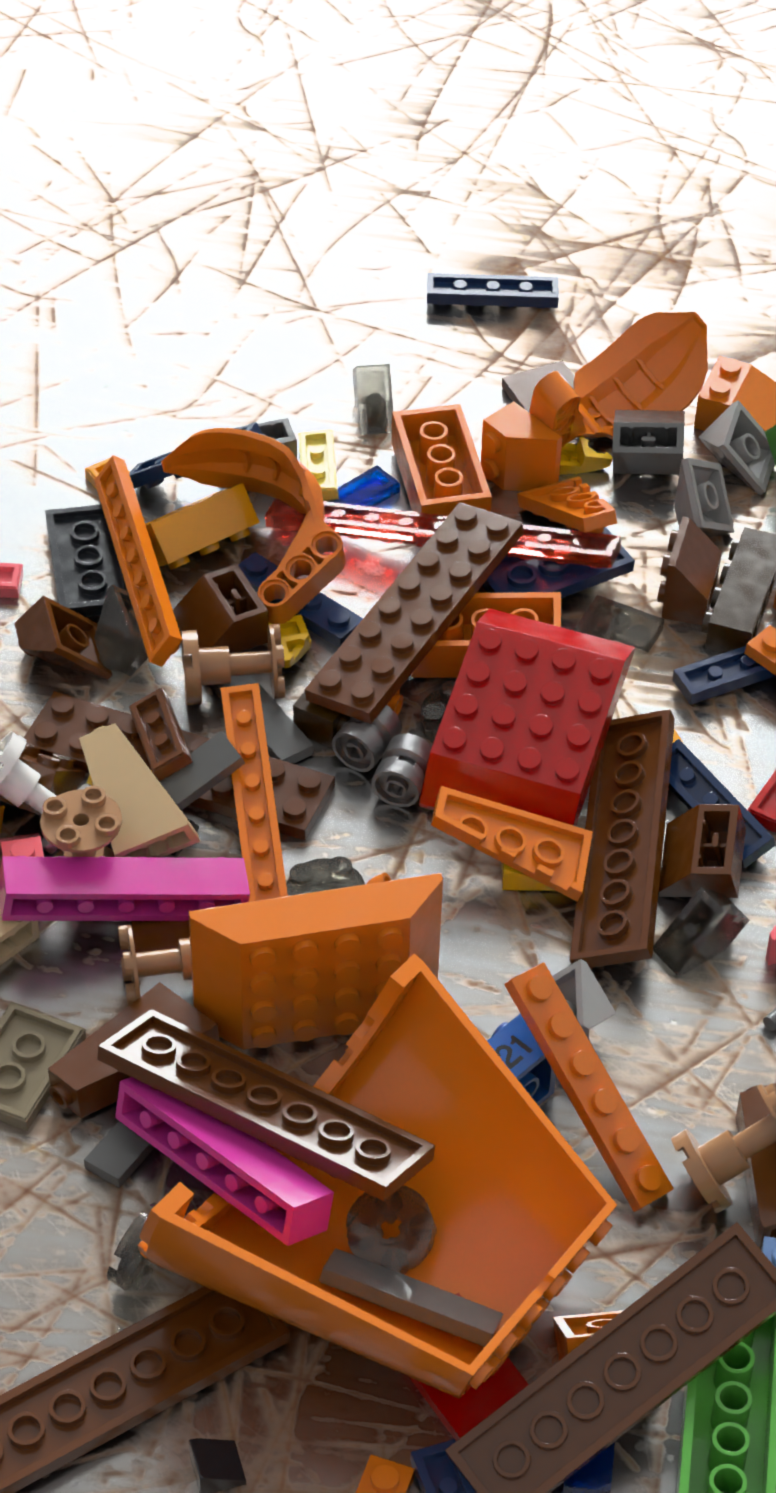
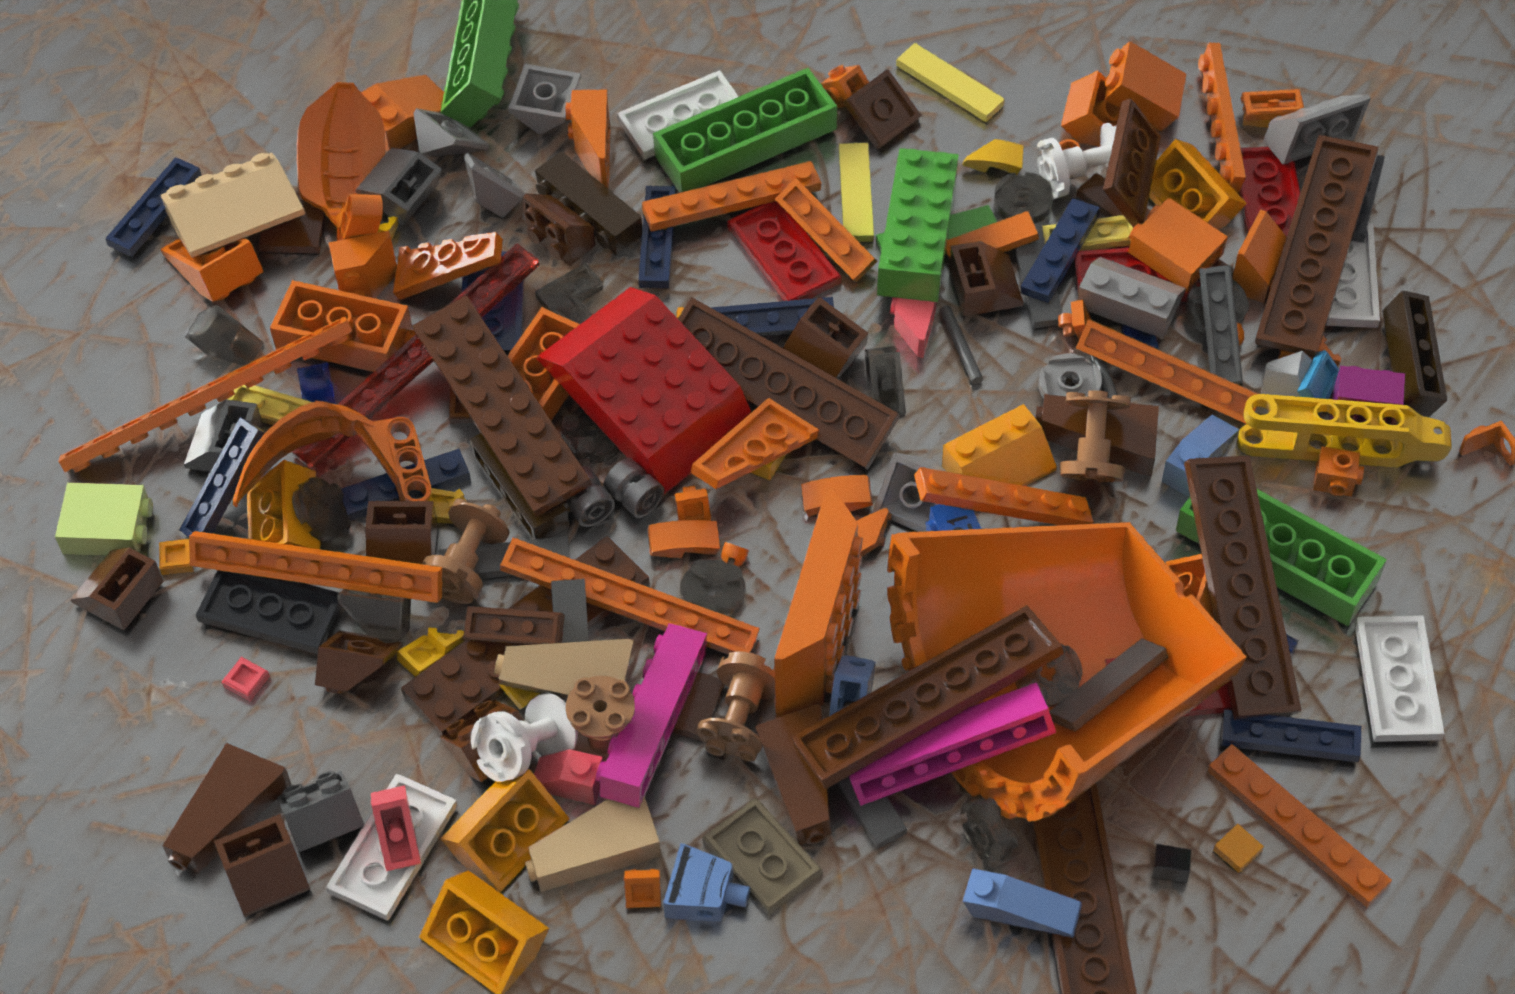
camera: 60 degrees left, 10 degrees up
none -> yellowish green brick [55,483,153,556]
none -> orange plate [58,316,352,473]
none -> reddish brown slope [70,547,164,630]
none -> tan slope [160,153,305,258]
none -> orange slope [160,238,264,302]
none -> clear smoke plate [292,477,351,541]
none -> yellow slope [397,627,465,677]
none -> orange slope [648,520,720,559]
none -> orange tile [674,485,711,521]
none -> orange slope [801,475,873,517]
none -> medium blue torso [829,655,876,716]
none -> orange slope [857,508,892,557]
none -> light orange slope [942,404,1057,512]
none -> medium blue slope [963,868,1082,937]

